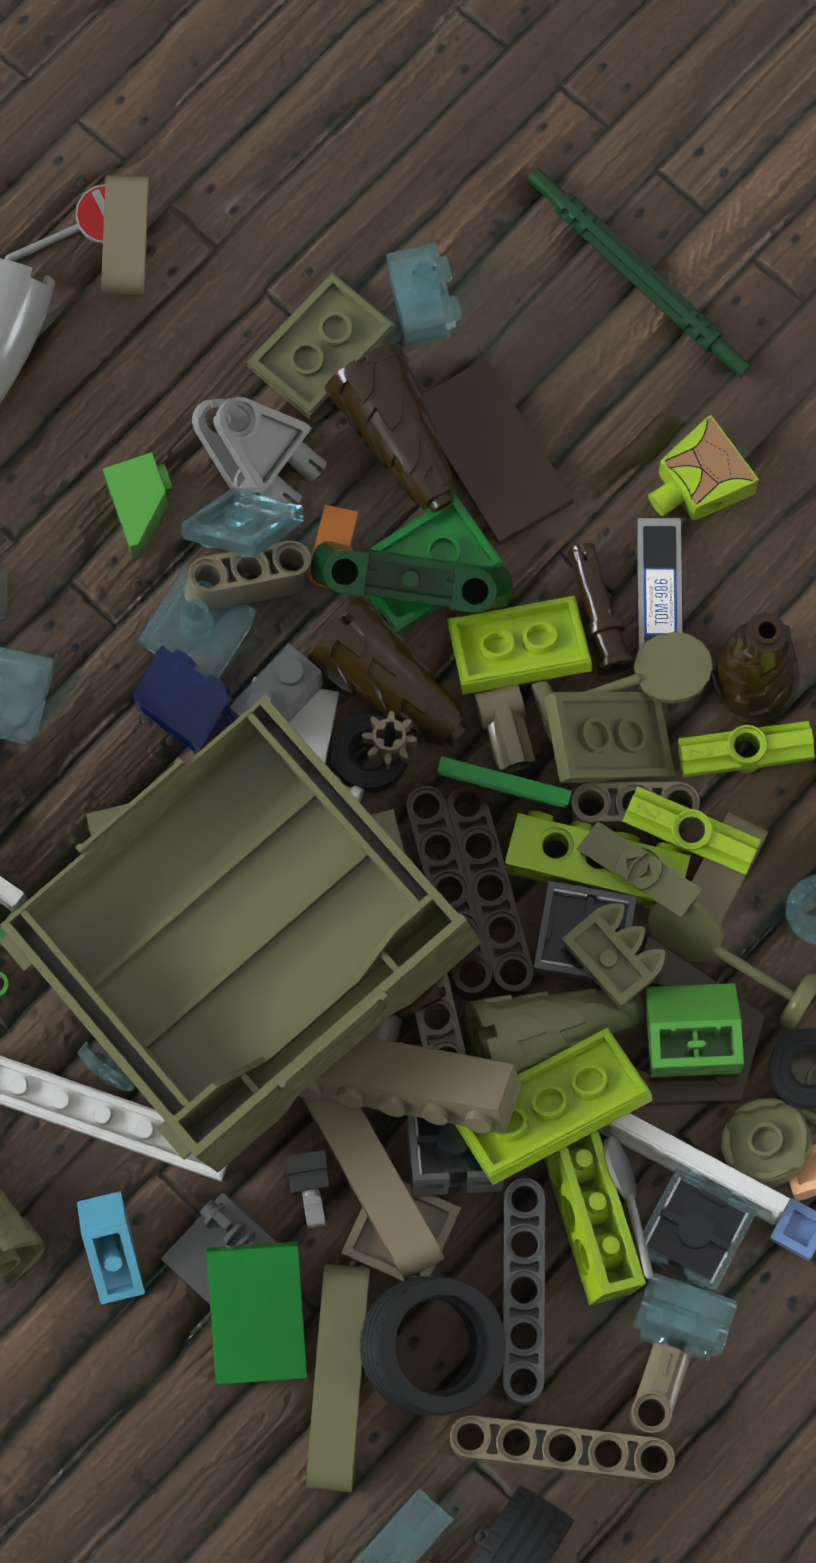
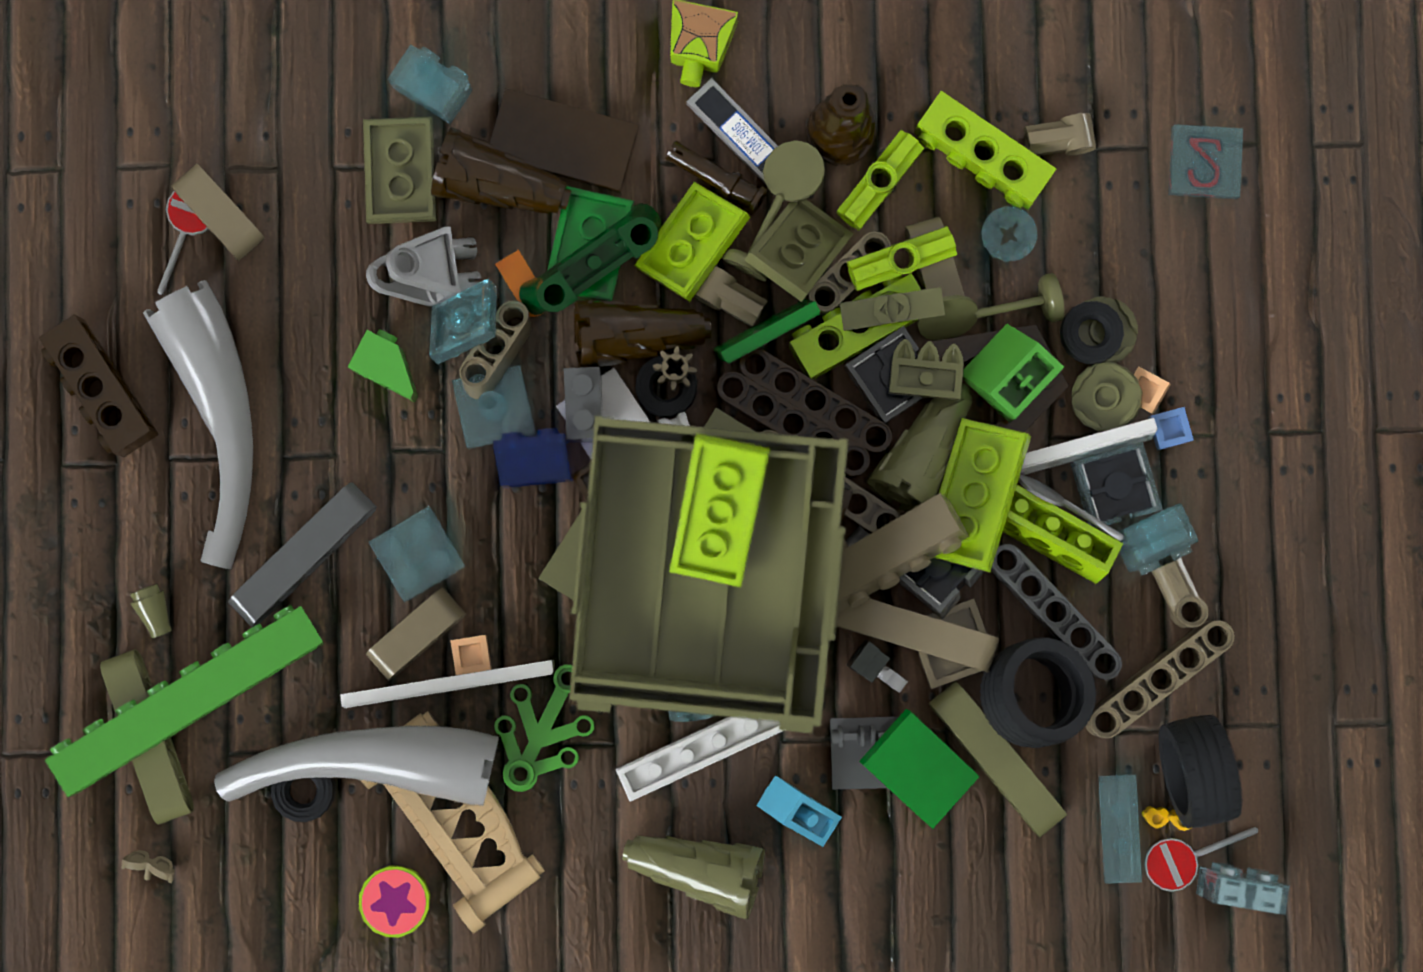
camera: 50 degrees left, 10 degrees up
none -> lime tile [669,433,770,587]

